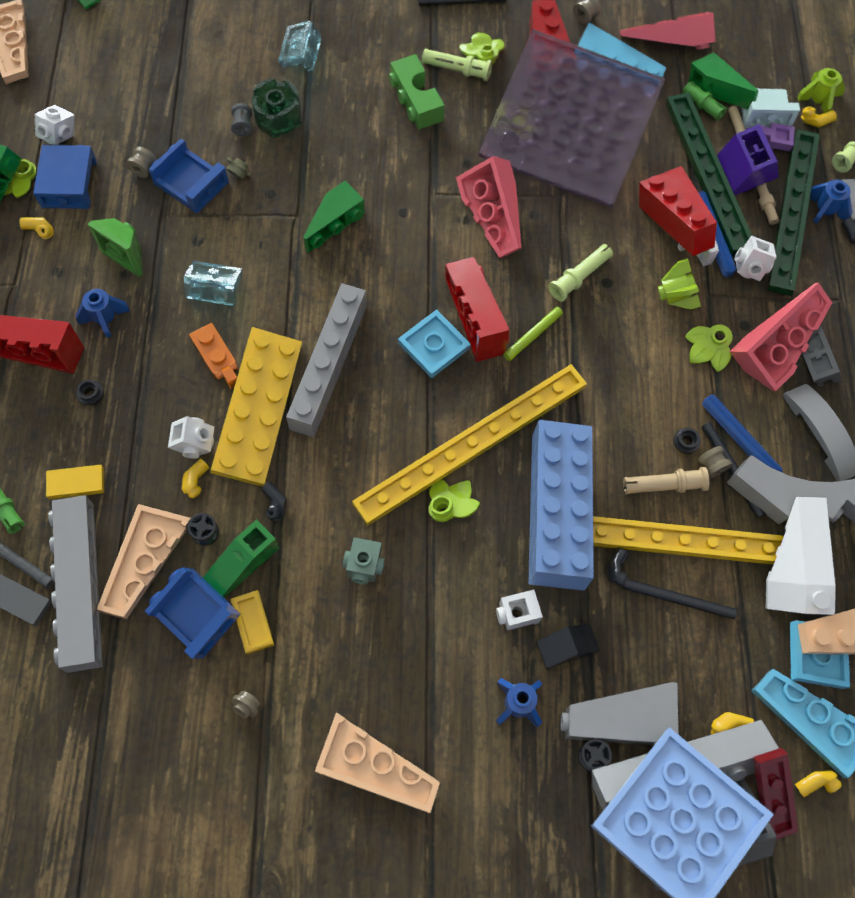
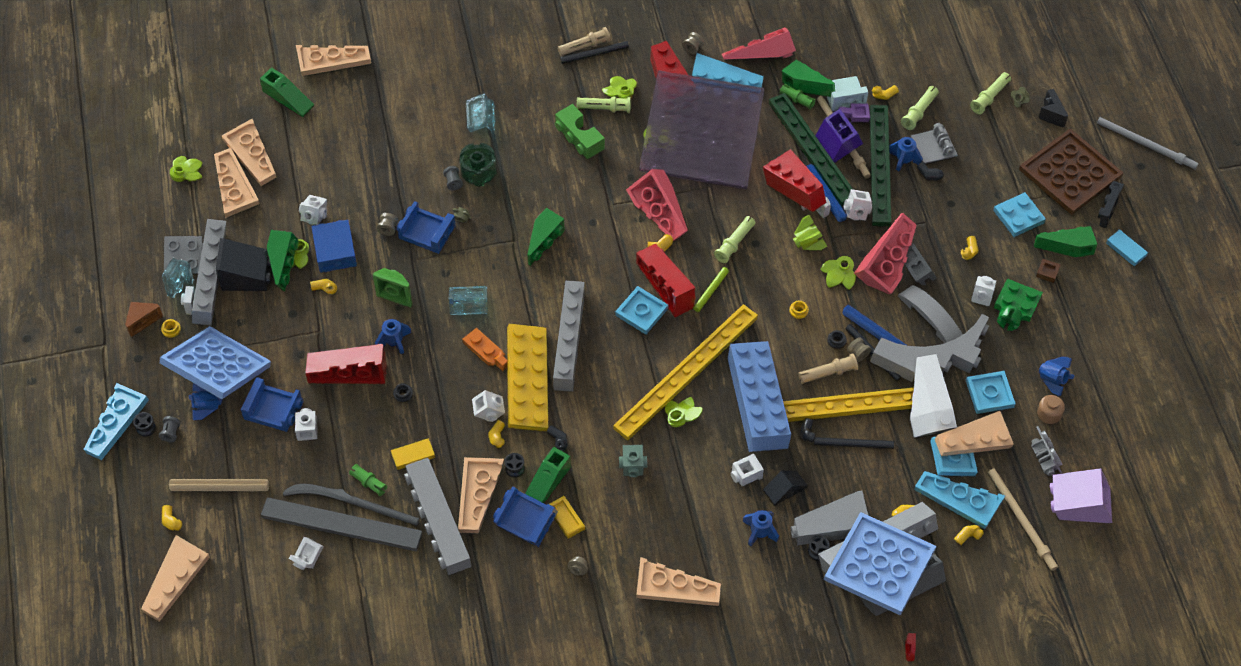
camera: 10 degrees left, 10 degrees down
dark red plate [753,747,799,840] -> none
lime brick [797,68,846,113] -> none
none -> yellow arm [647,234,673,252]
none -> yellow plate [789,300,809,319]

